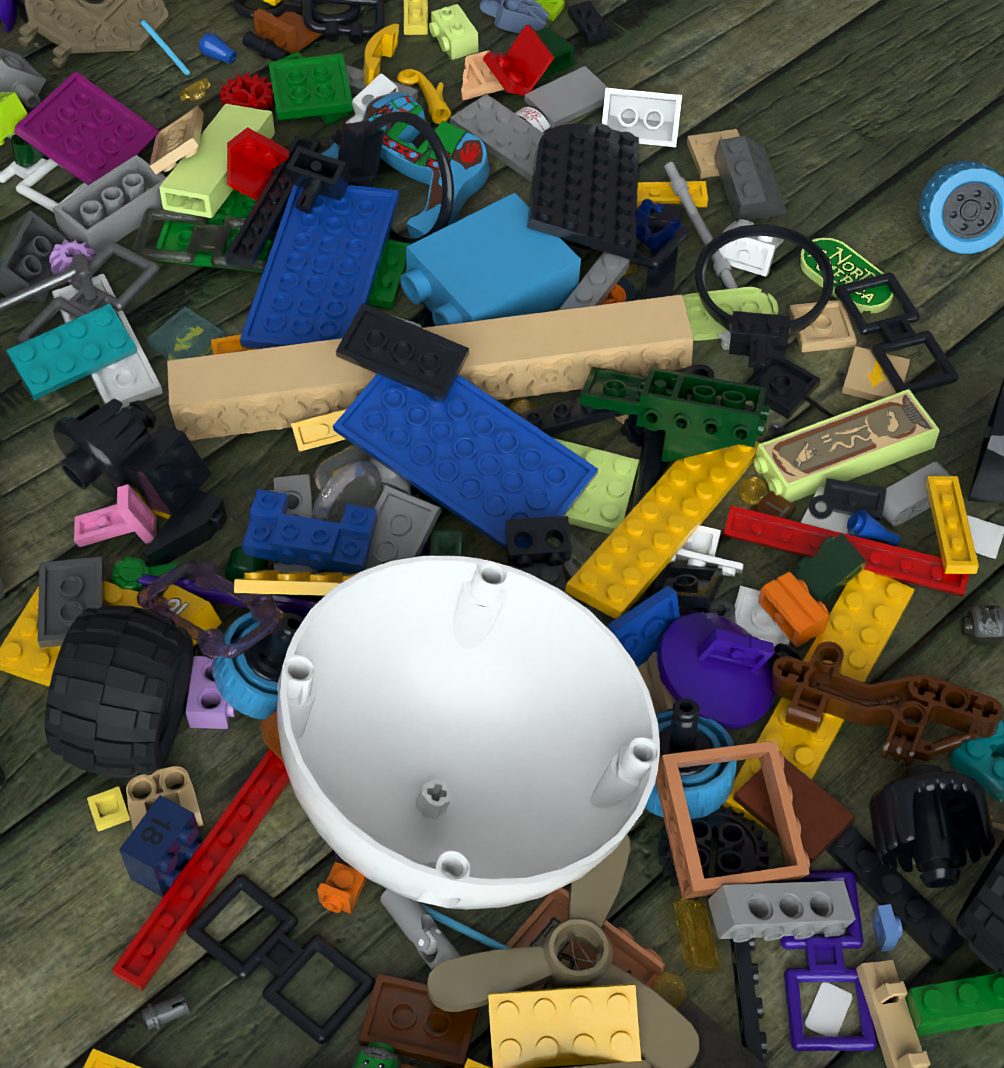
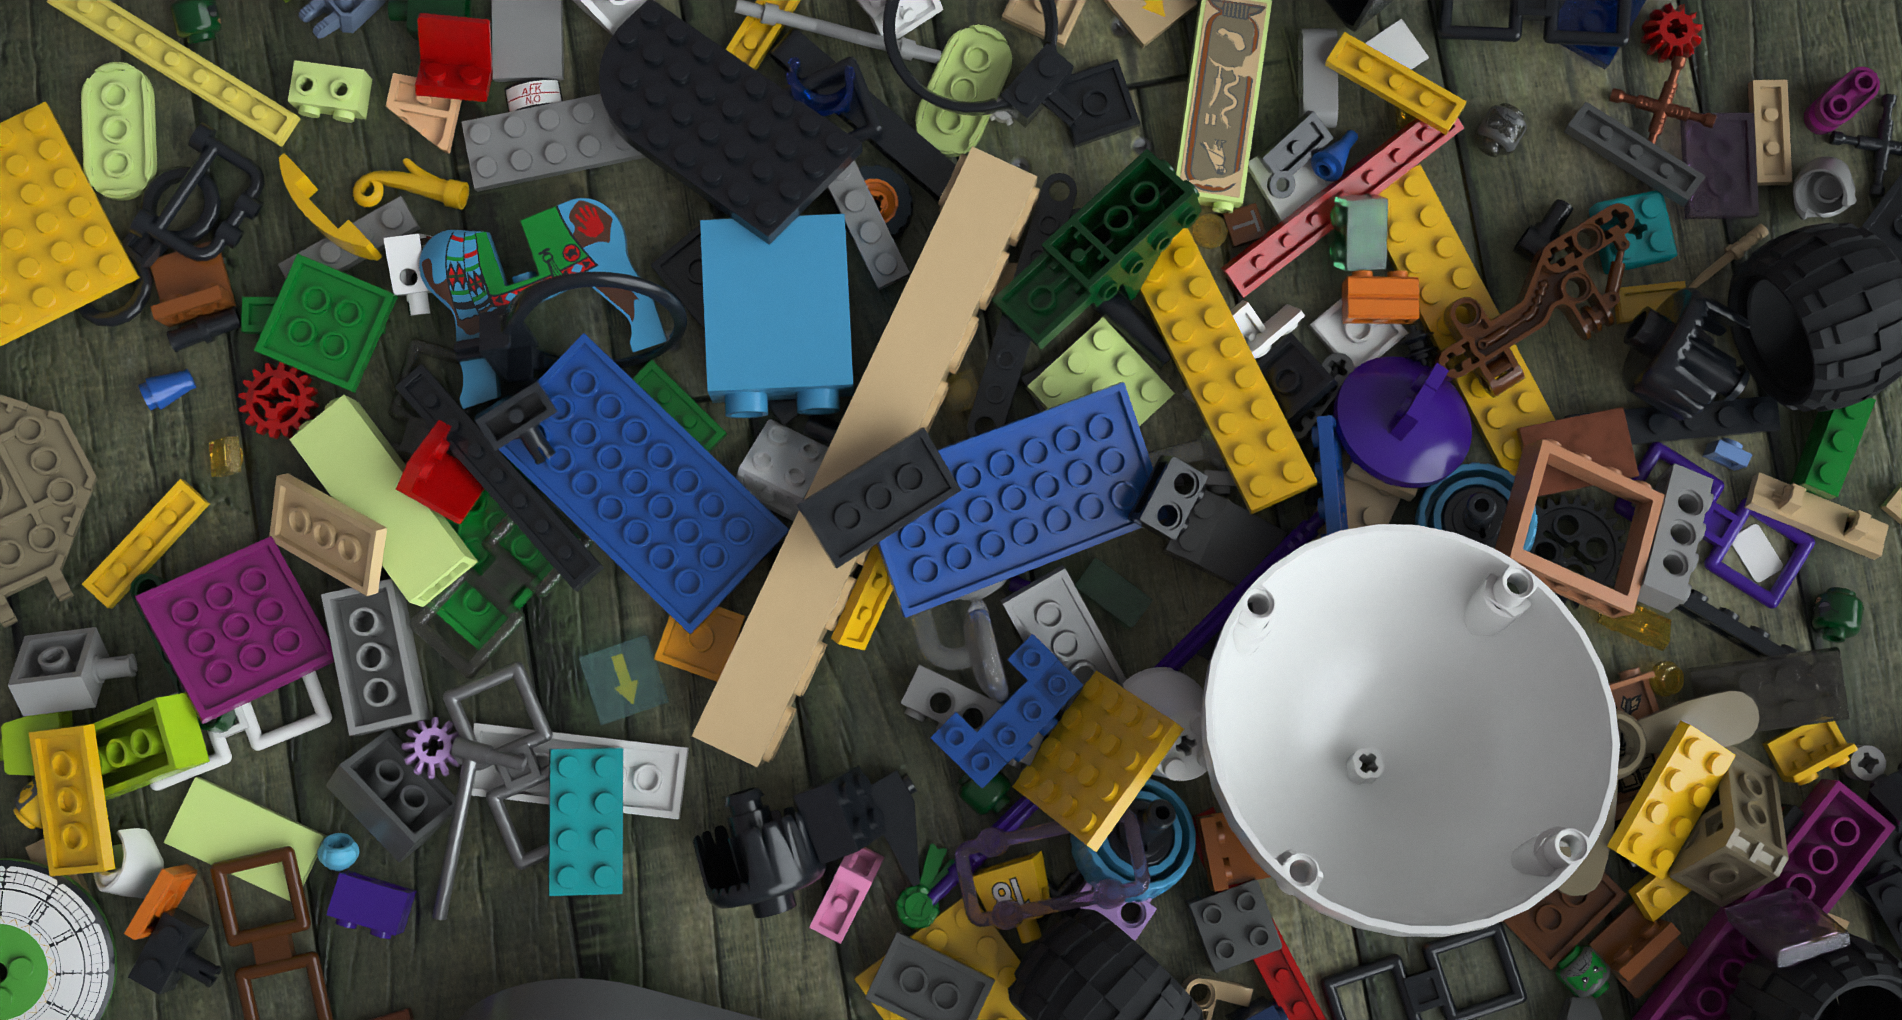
camera: 60 degrees left, 30 degrees up
medium azure axle [141,20,190,75] -> none
none -> yellow plate [82,479,210,609]
none -> dark grey bracket [1185,879,1282,973]

